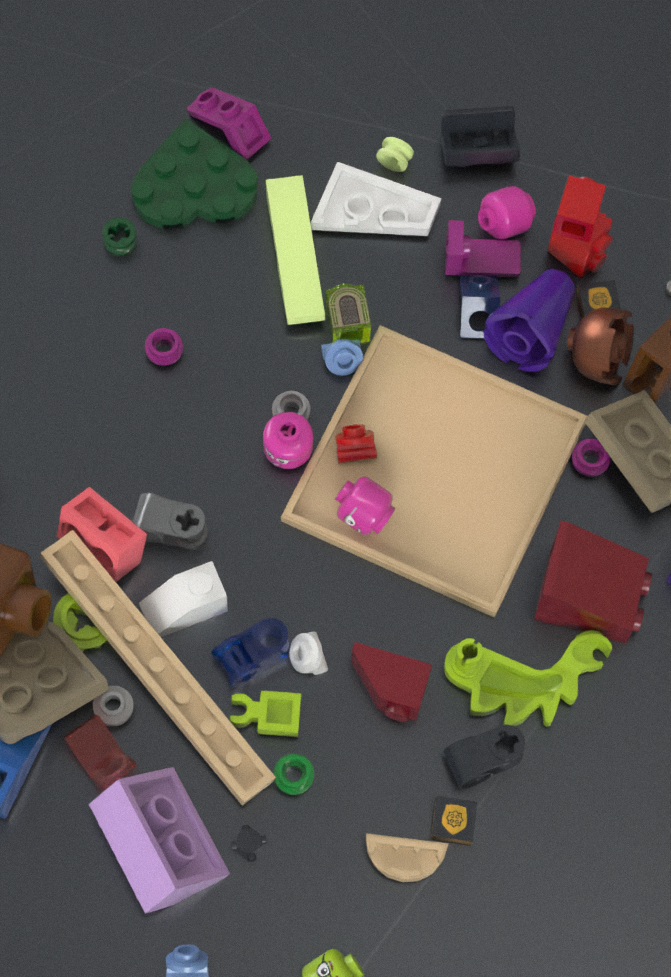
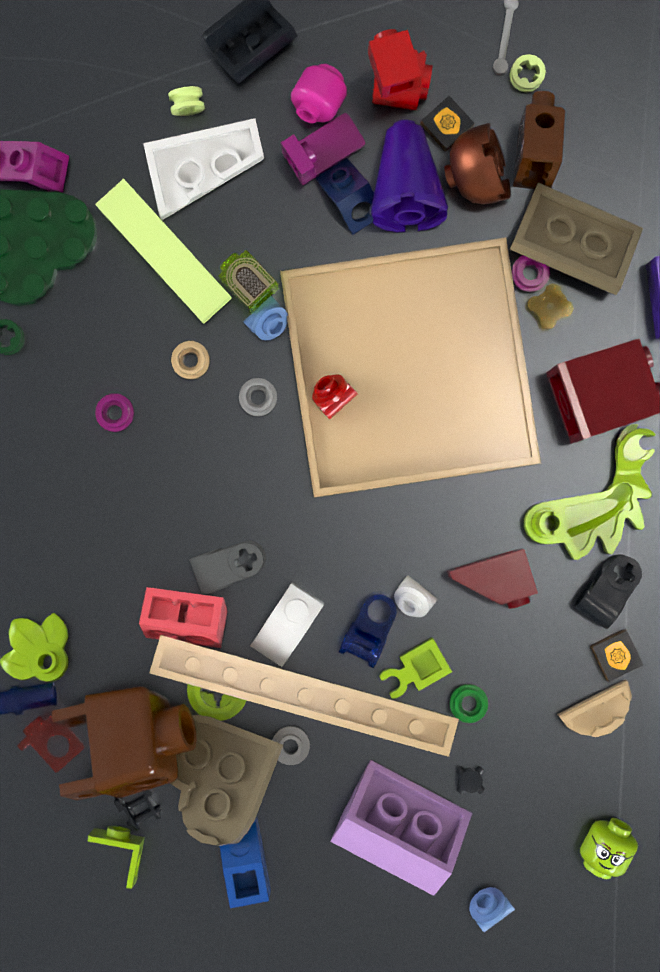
camera: 25 degrees left, 20 degrees up
clear red bracket [64,714,137,790] -> none
dark pink head [263,412,313,469] -> none
dark pink head [335,477,395,535] -> none
none -> tan plate [171,341,210,379]
none -> clear yellow plate [528,283,574,329]

